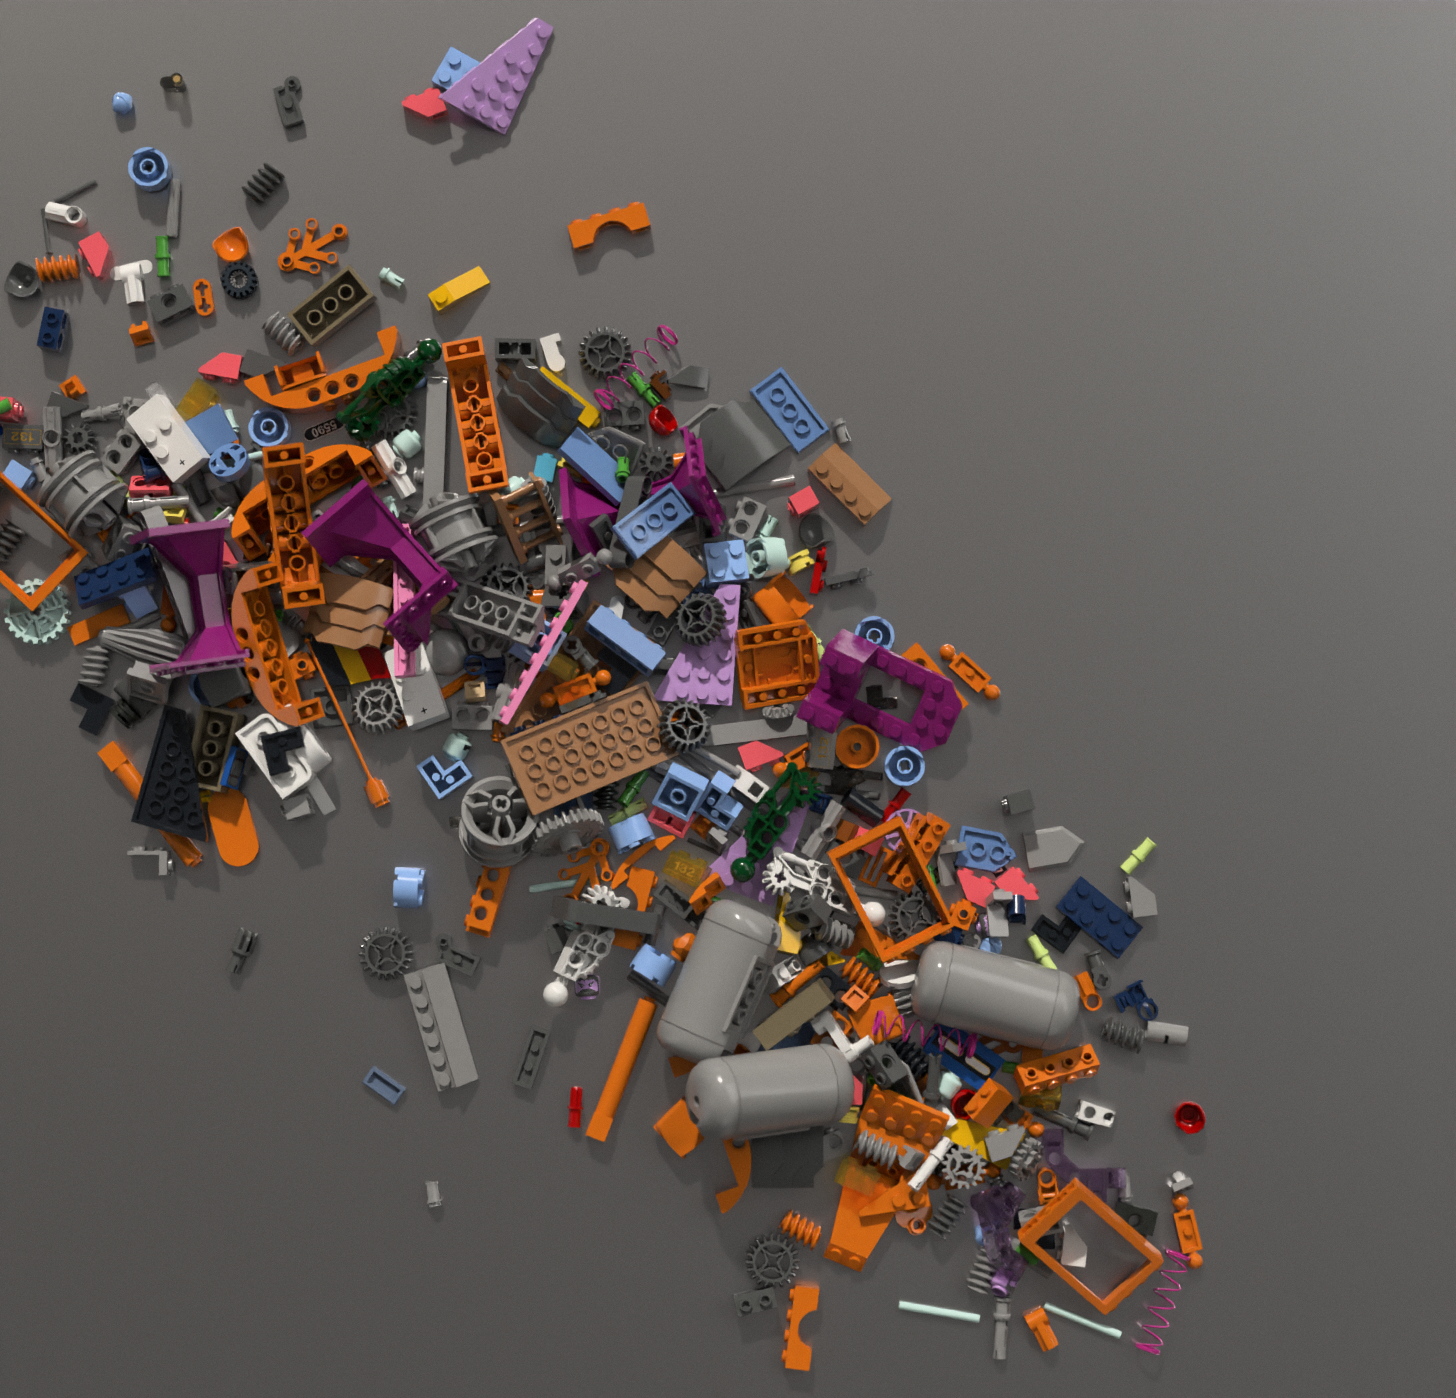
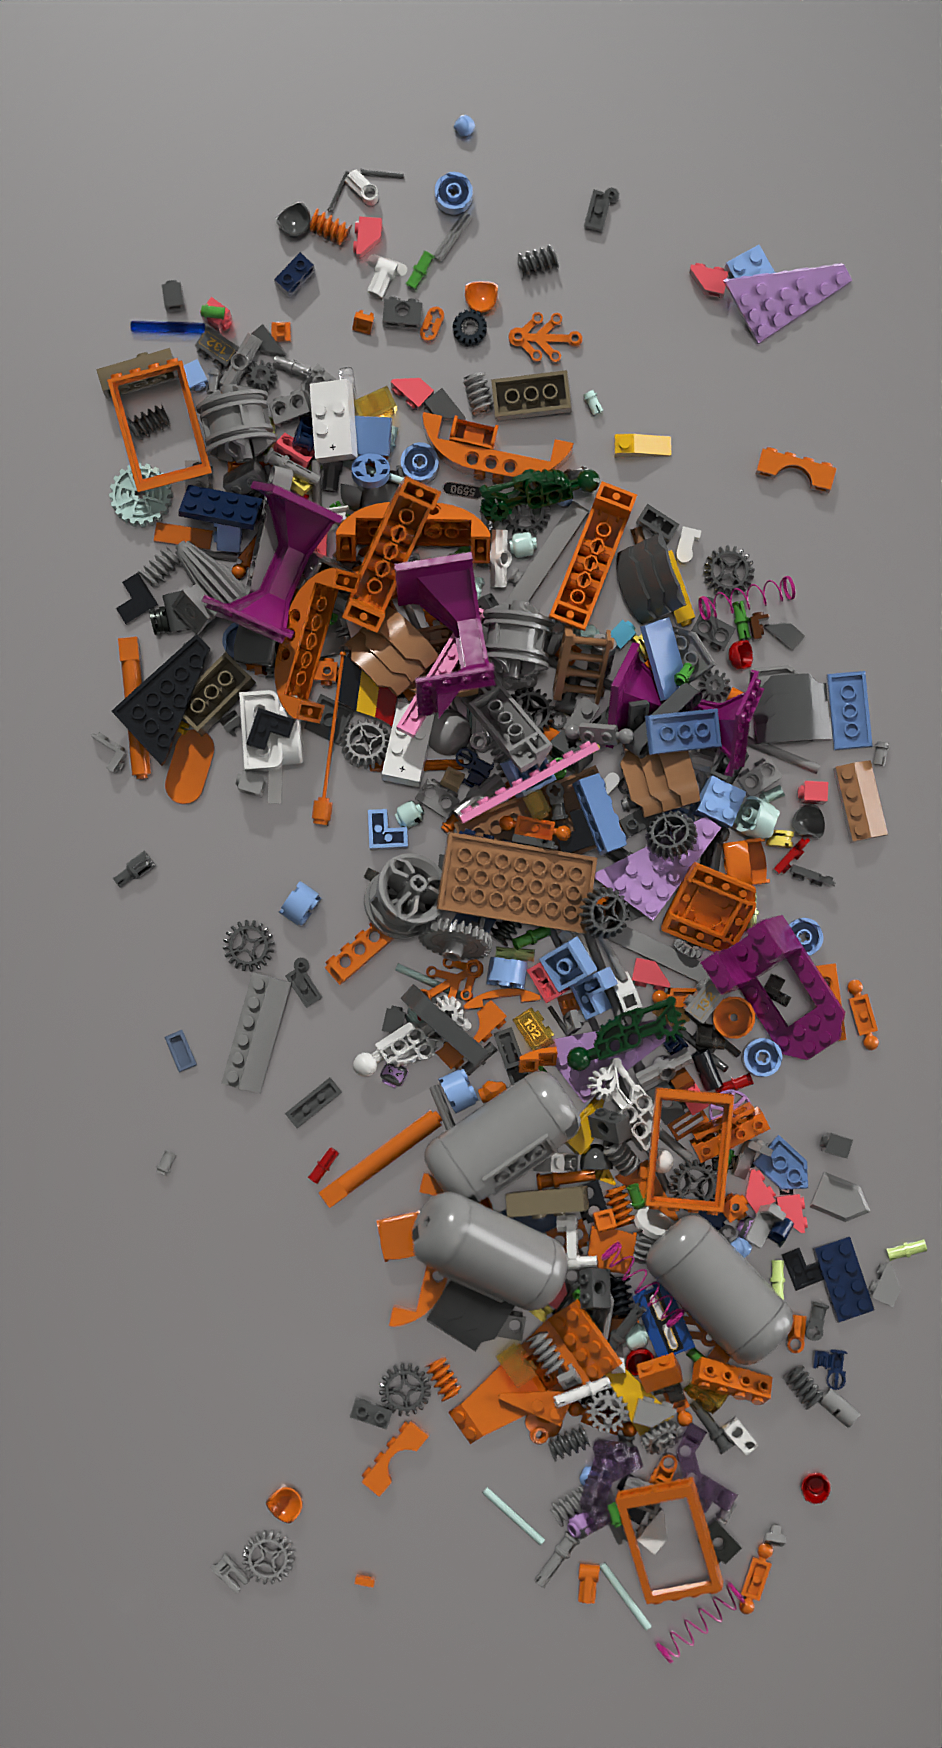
camera: 30 degrees right, 0 degrees up
clear smoke piece [160,73,187,92] -> none
tile [220,746,248,790] -> none

